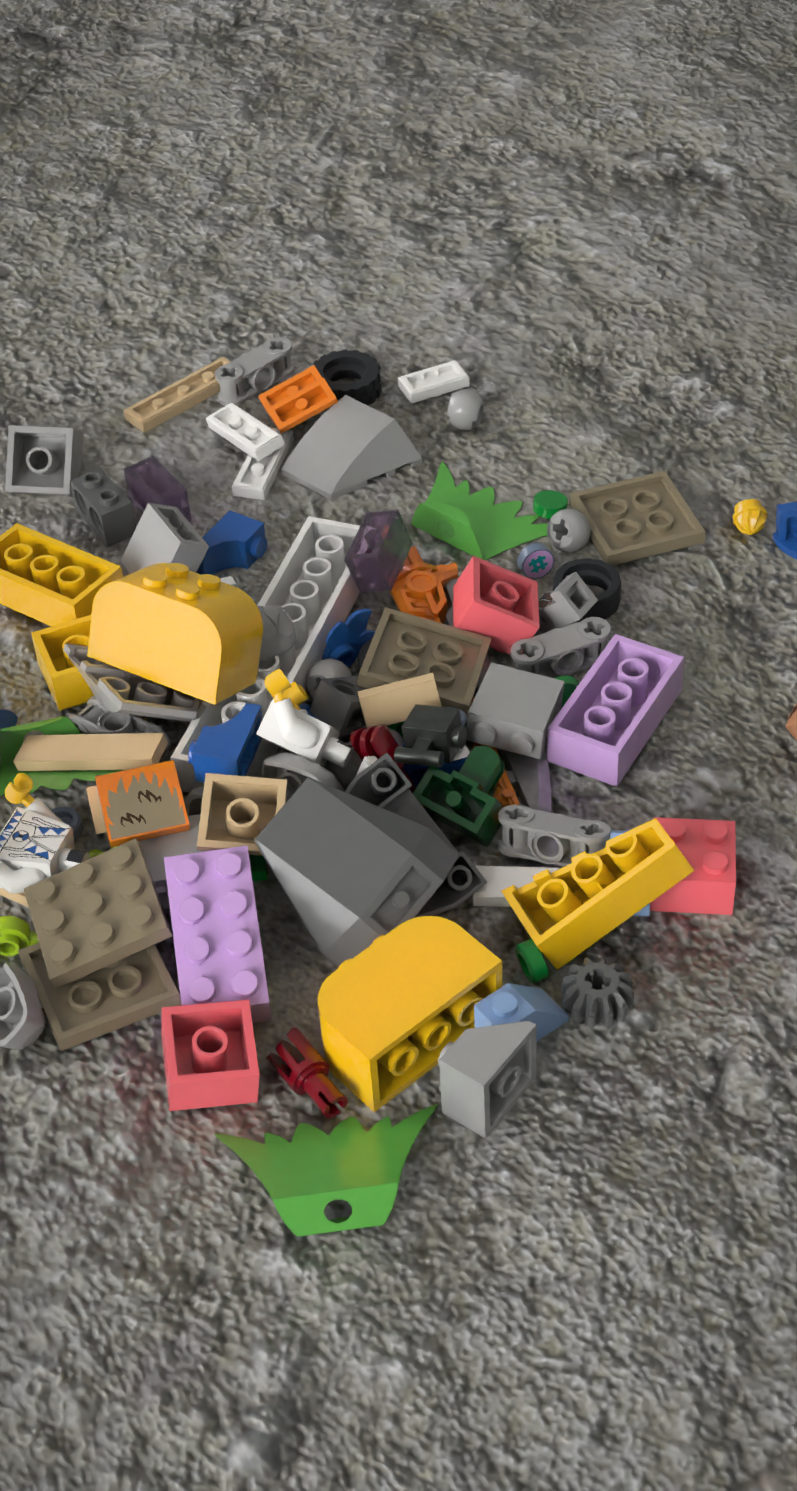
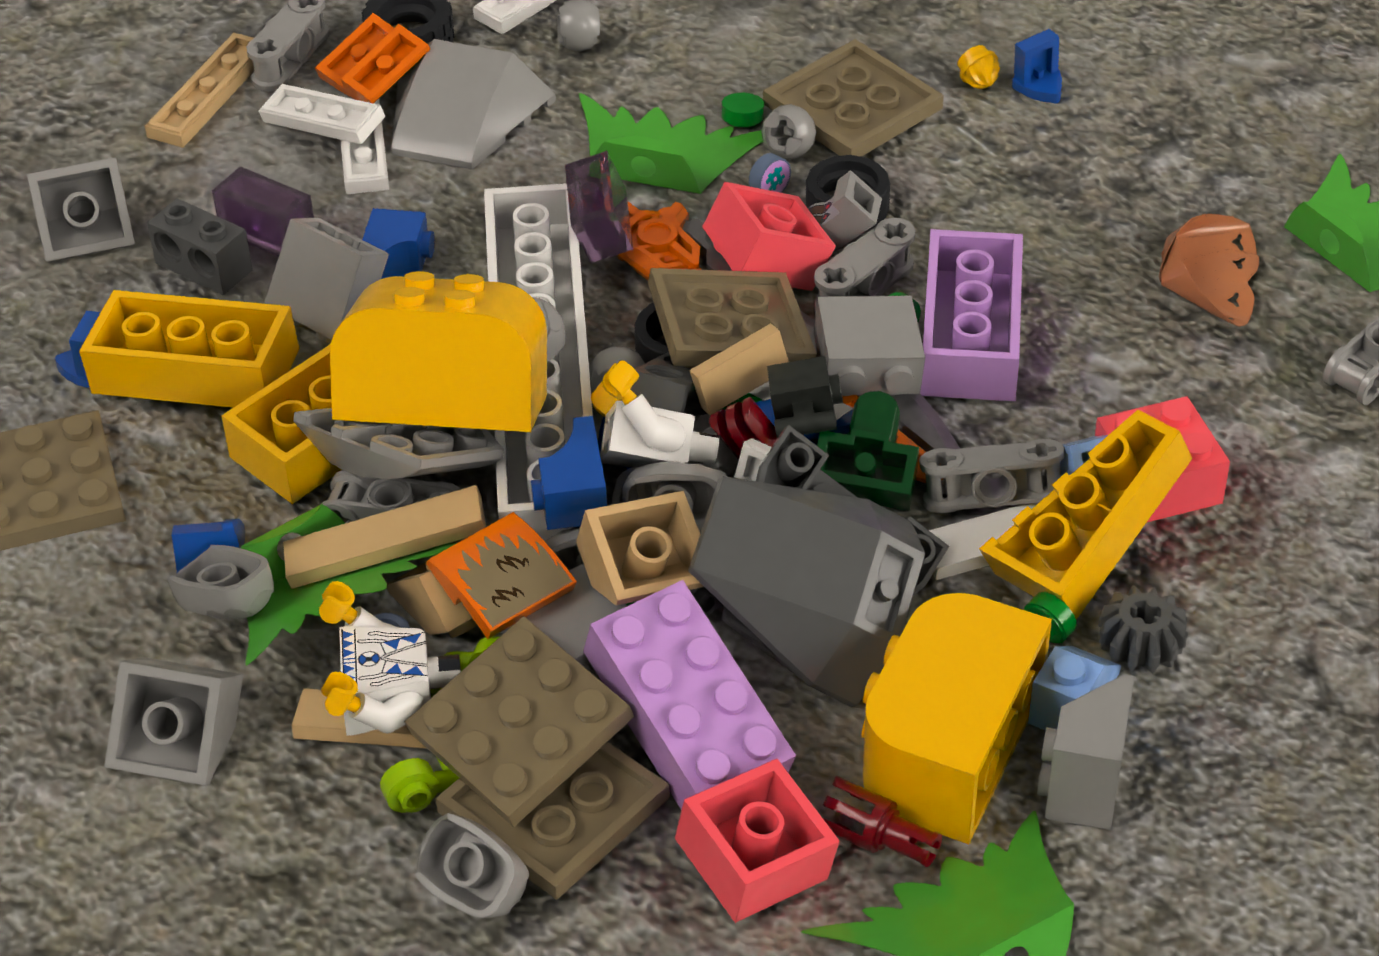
camera: 25 degrees left, 0 degrees up
blue plate [322,608,375,668] -> none

